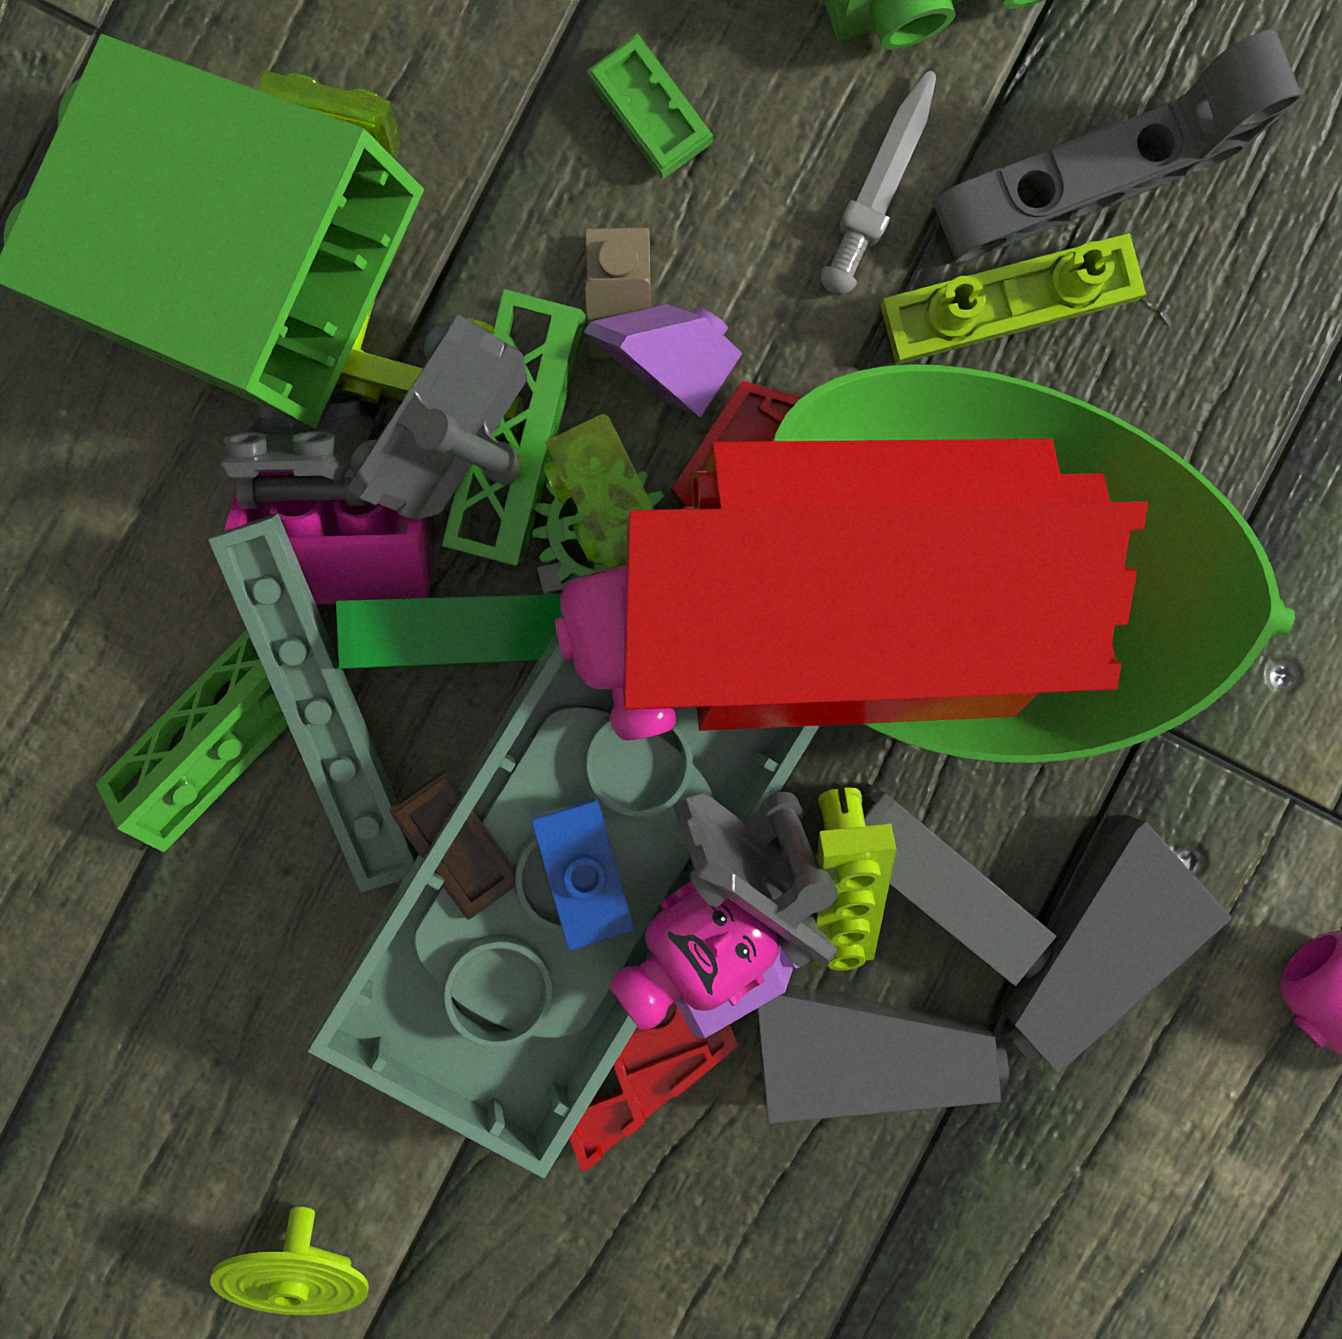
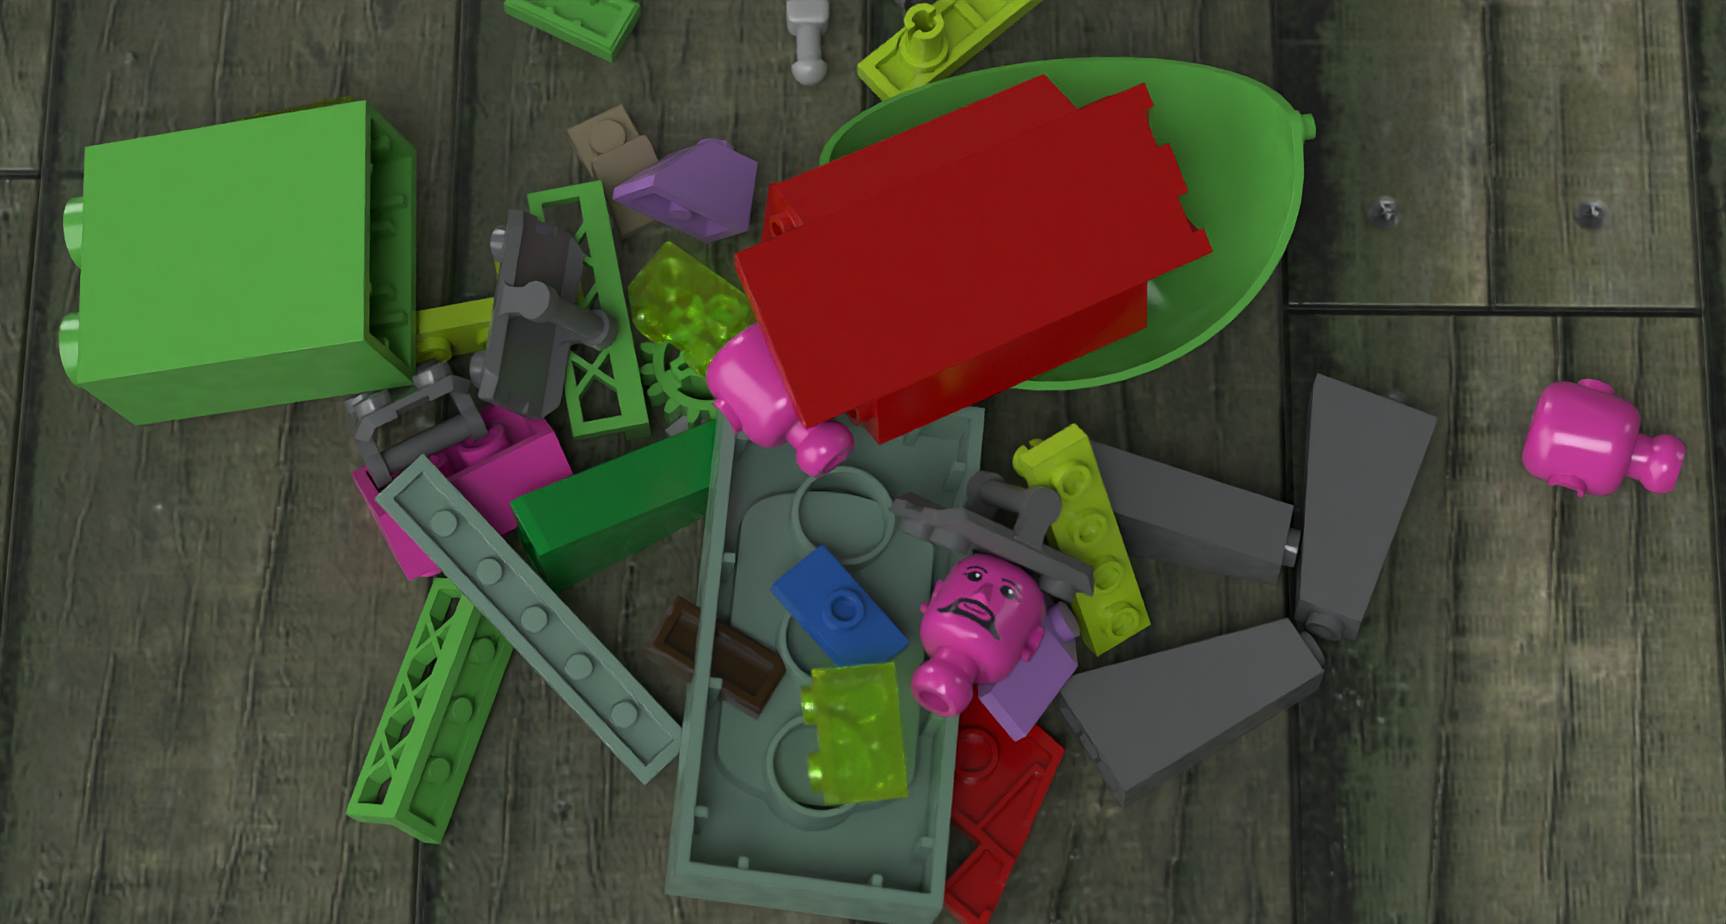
camera: 25 degrees left, 20 degrees down
none -> clear neon green bracket [801,662,910,806]

